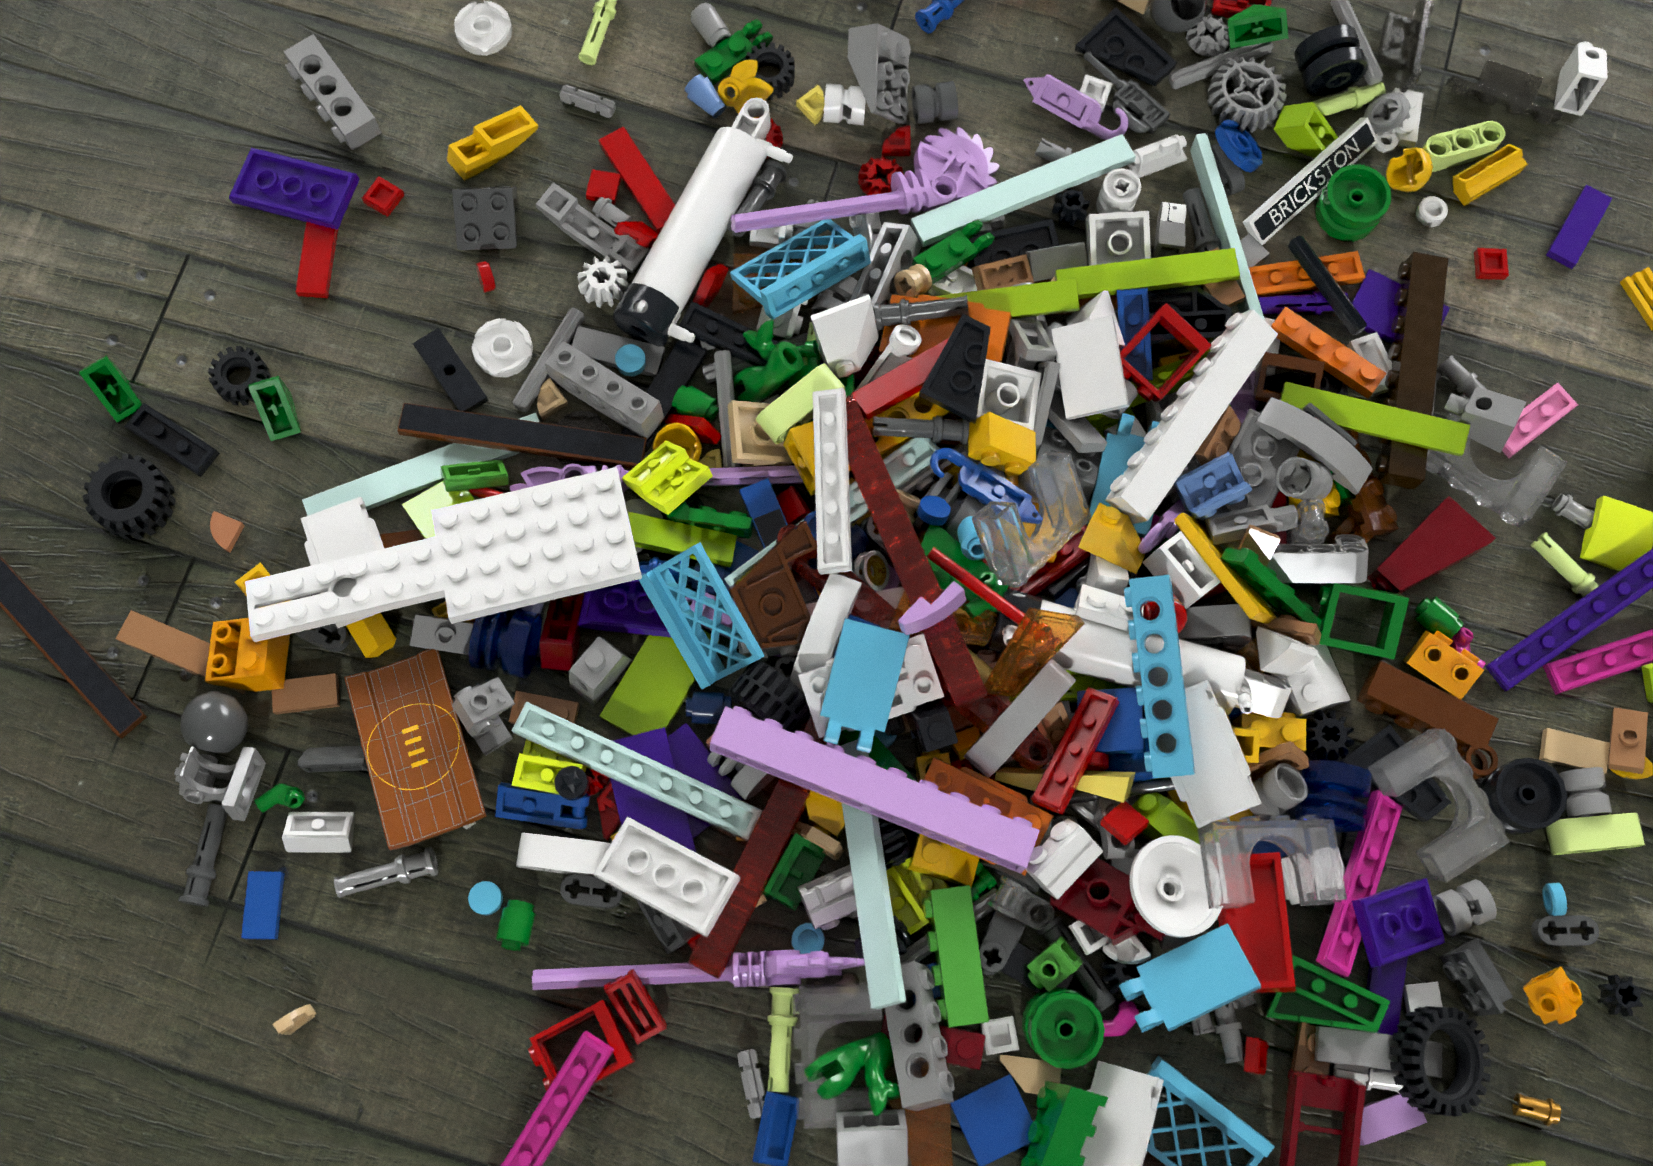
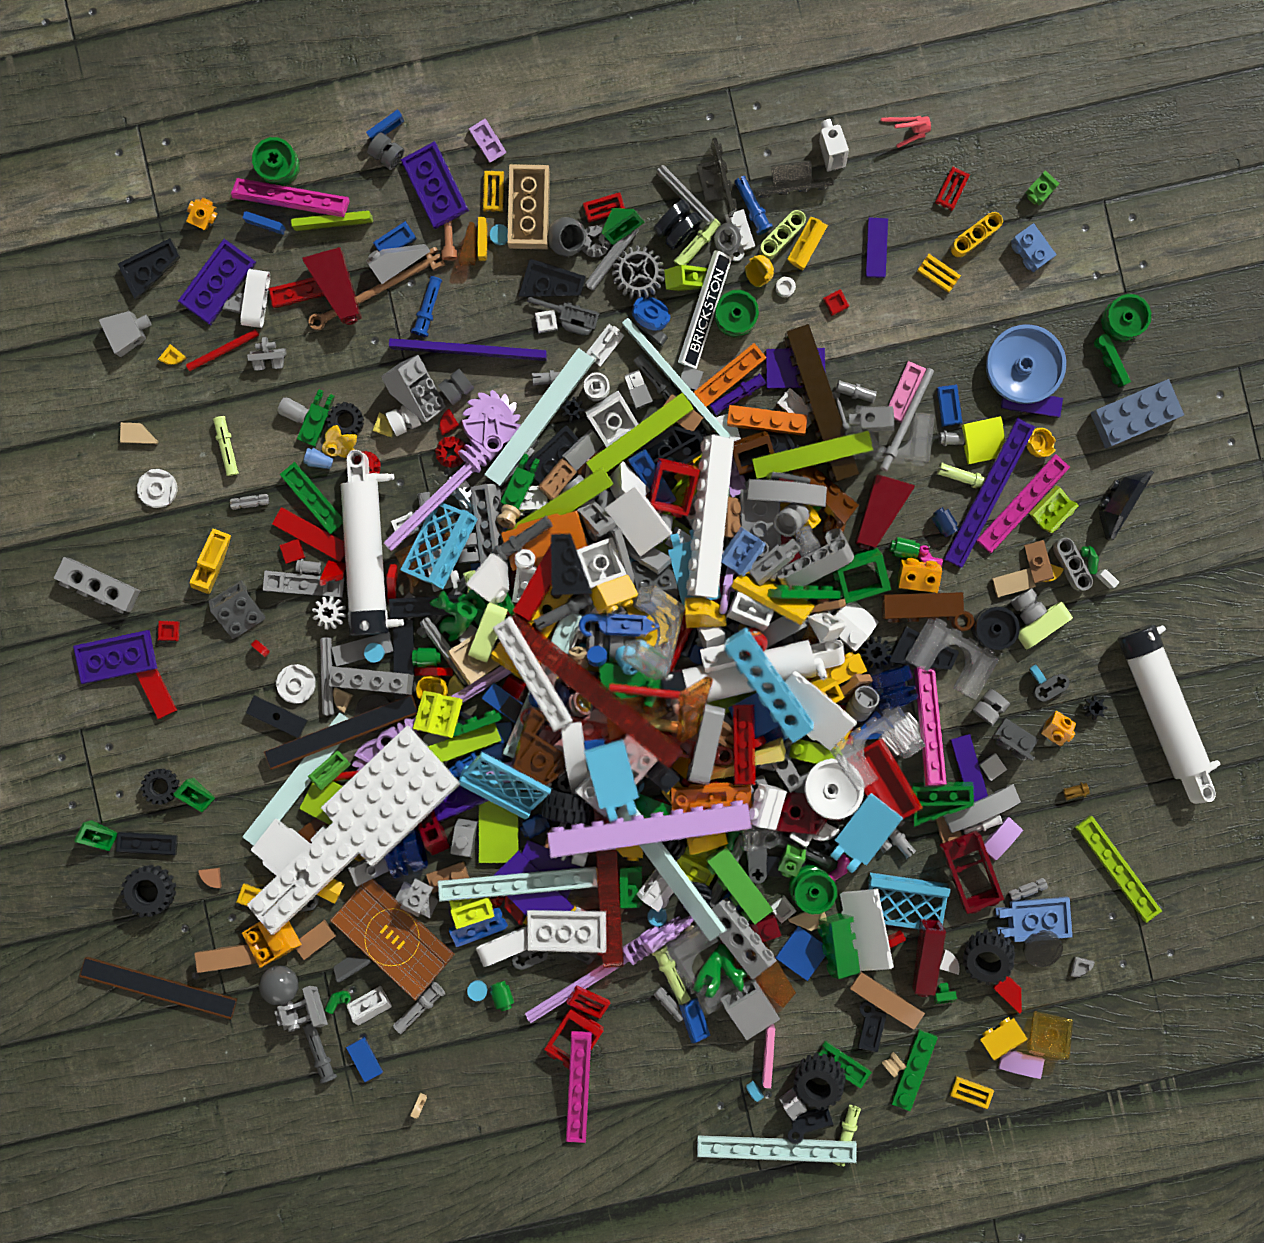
camera: 25 degrees left, 15 degrees up
black tile [554,766,589,801] -> none
dark grey pin [727,160,787,237] -> none
tan tile [787,820,844,860] -> none
lavender slope [898,581,966,635] -> none
lavender plate [1024,74,1128,140] -> none
red tile [1100,801,1149,846] -> none
tile [1237,524,1280,566] -> none
red tile [1244,1037,1268,1075] -> none
black axle [1288,235,1367,335] -> none
dark purple tile [1352,878,1445,967] -> none
black tyre [1390,1006,1491,1117] -> none
none -> green plate [280,462,343,535]
none -> dark purple tile [389,338,547,361]
none -> blue pin [734,176,773,235]
none -> light grey bar [880,368,934,471]
none -> dark blue brick [931,507,959,538]
none -> blue tile [937,385,963,427]

